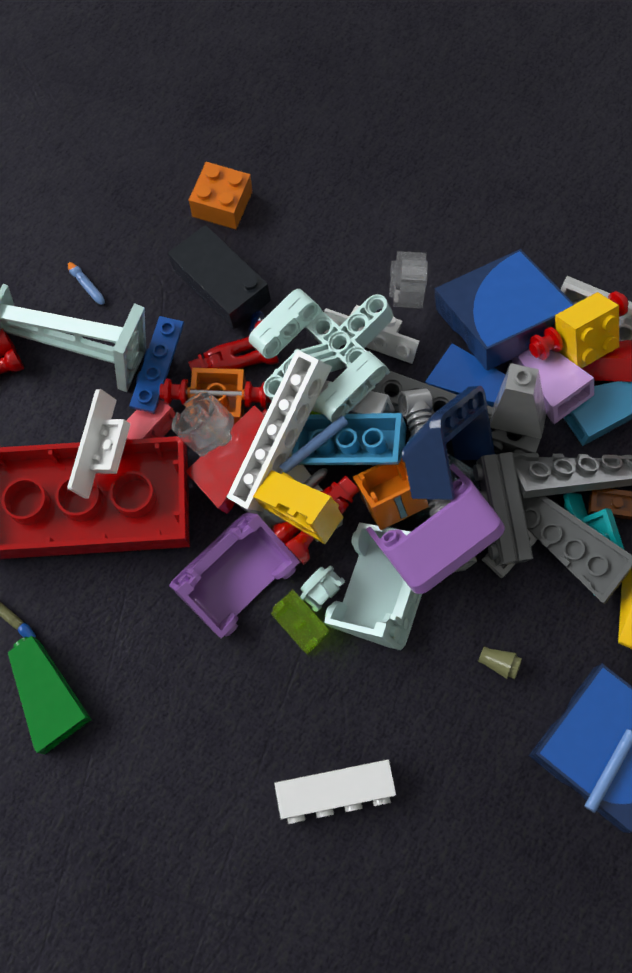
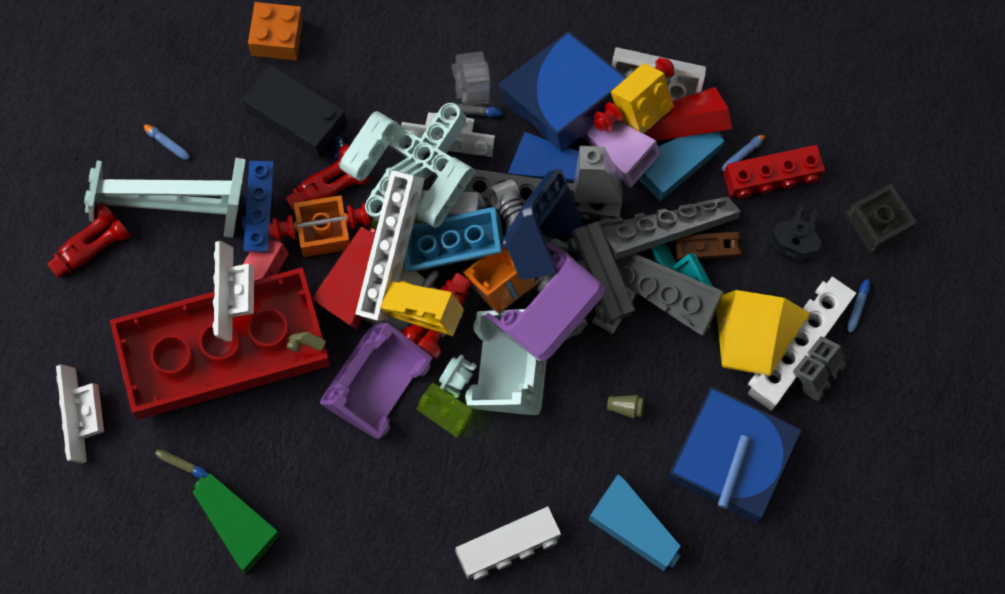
camera: 20 degrees left, 0 degrees up
clear brick [172,392,234,457] -> none
medium blue bar [279,415,348,474] -> none
none -> olive arm [287,332,326,352]
none -> flat silver piece [456,104,502,118]
none -> dark azure slope [589,475,680,571]

